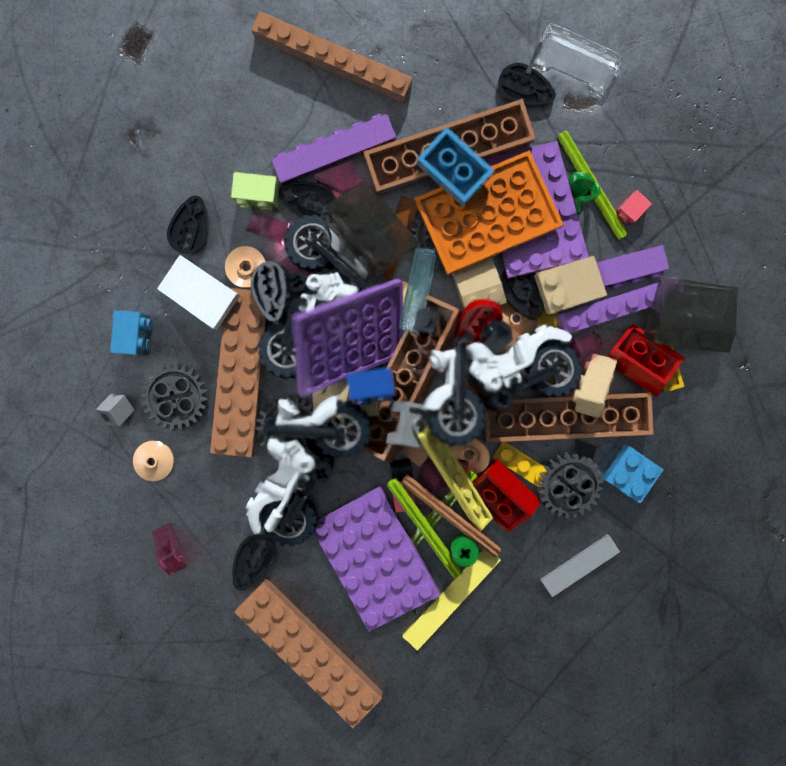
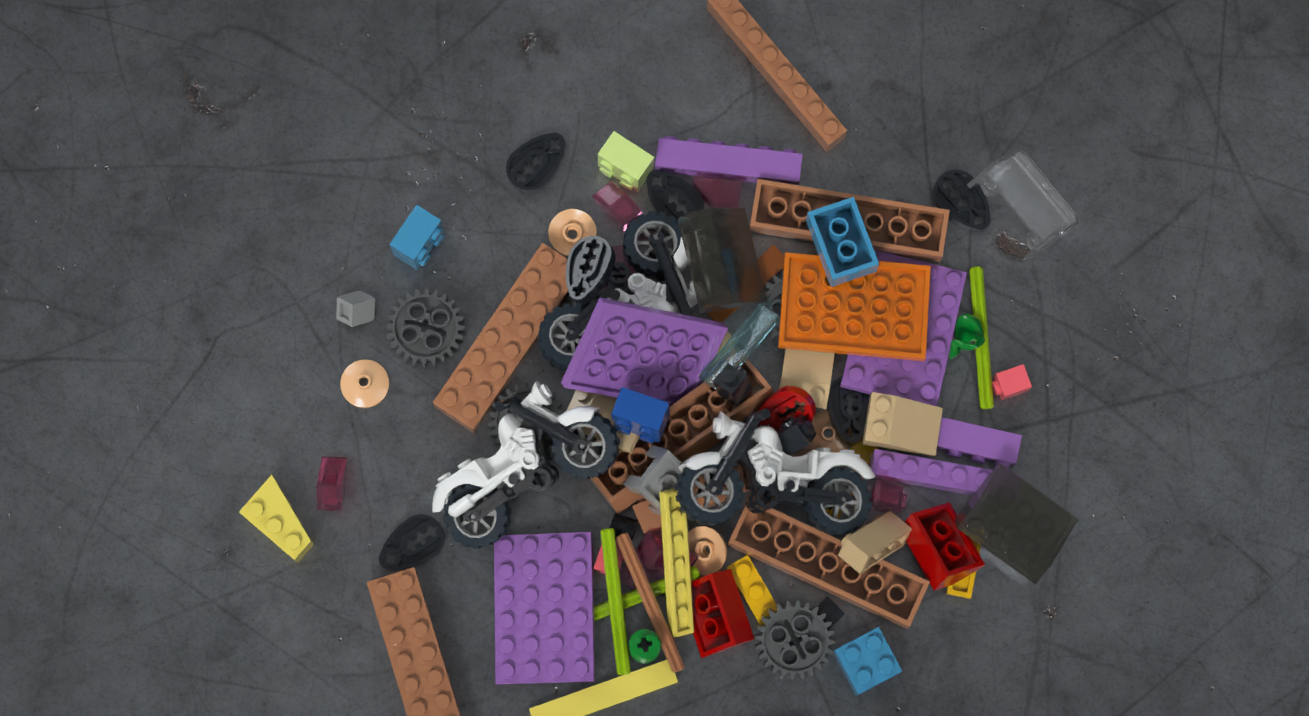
camera: 25 degrees right, 10 degrees down
white tile [157,255,240,330] -> none
none -> light yellow wedge [239,475,314,563]

